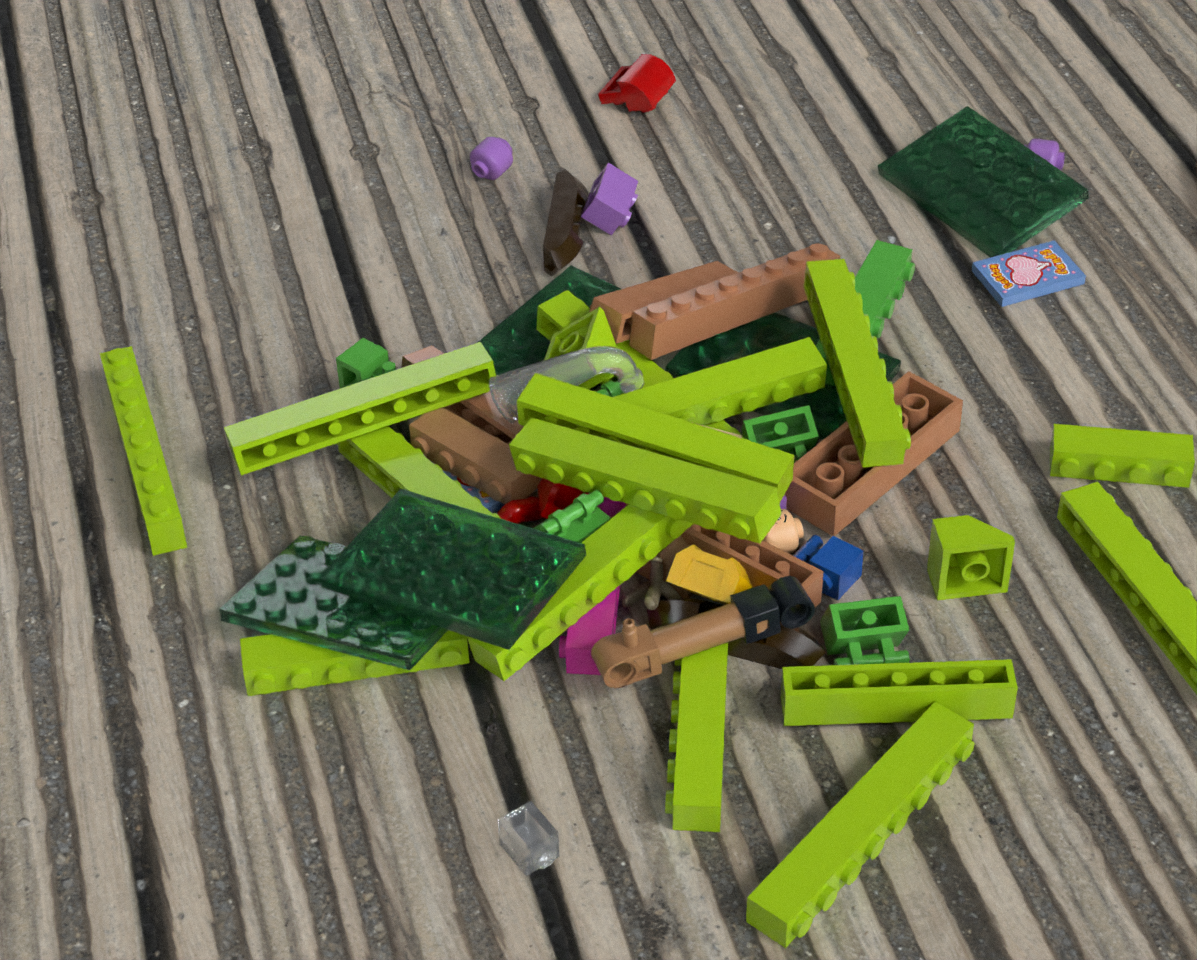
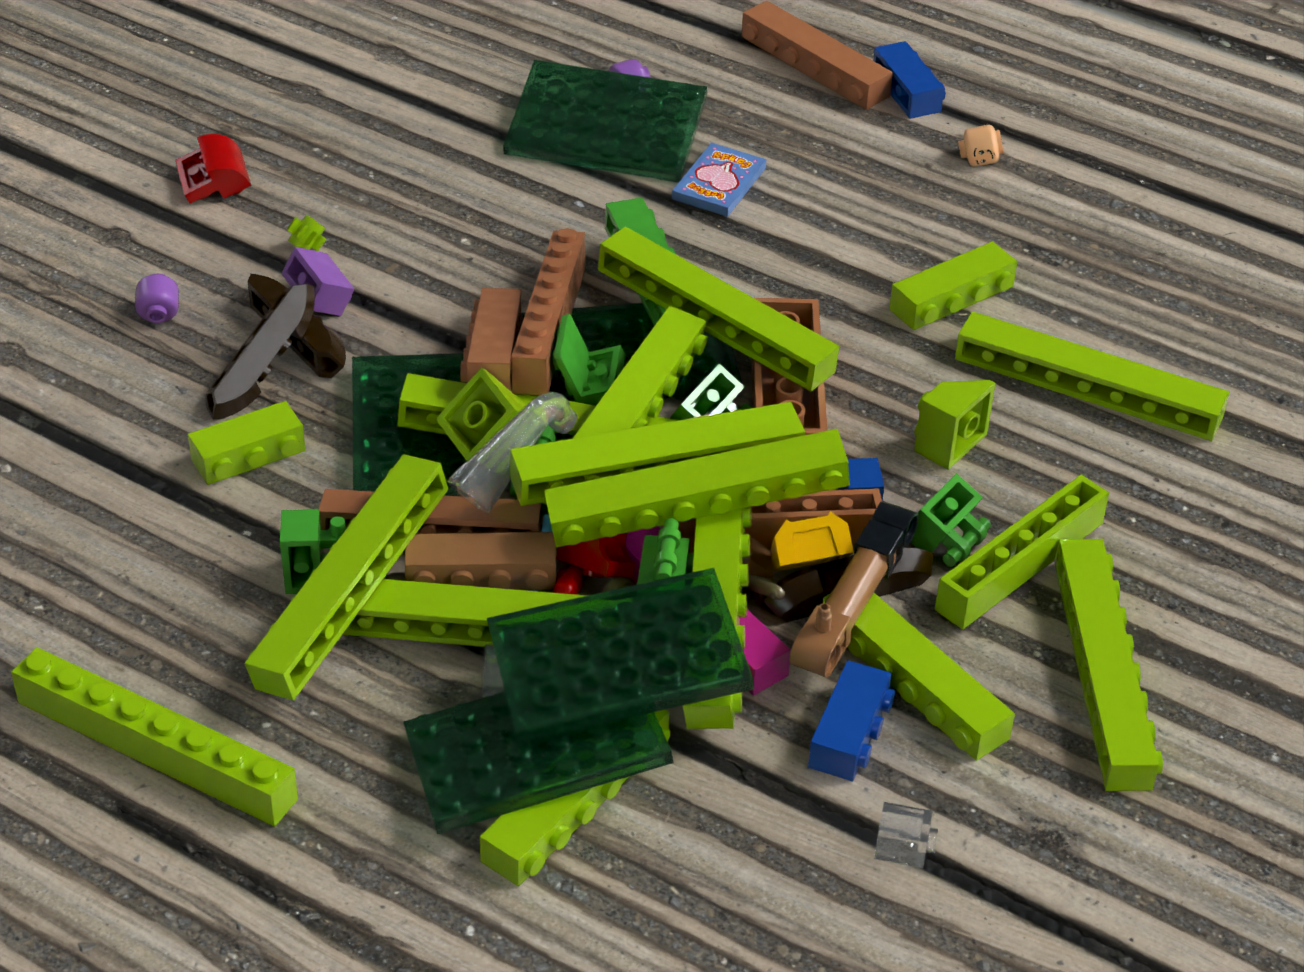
camera: 45 degrees left, 0 degrees up
none -> lime brick [188,401,306,485]
none -> brick [205,284,315,420]
none -> lime gear [287,214,327,251]
none -> bright green bracket [552,314,625,405]
none -> blue brick [808,660,895,782]

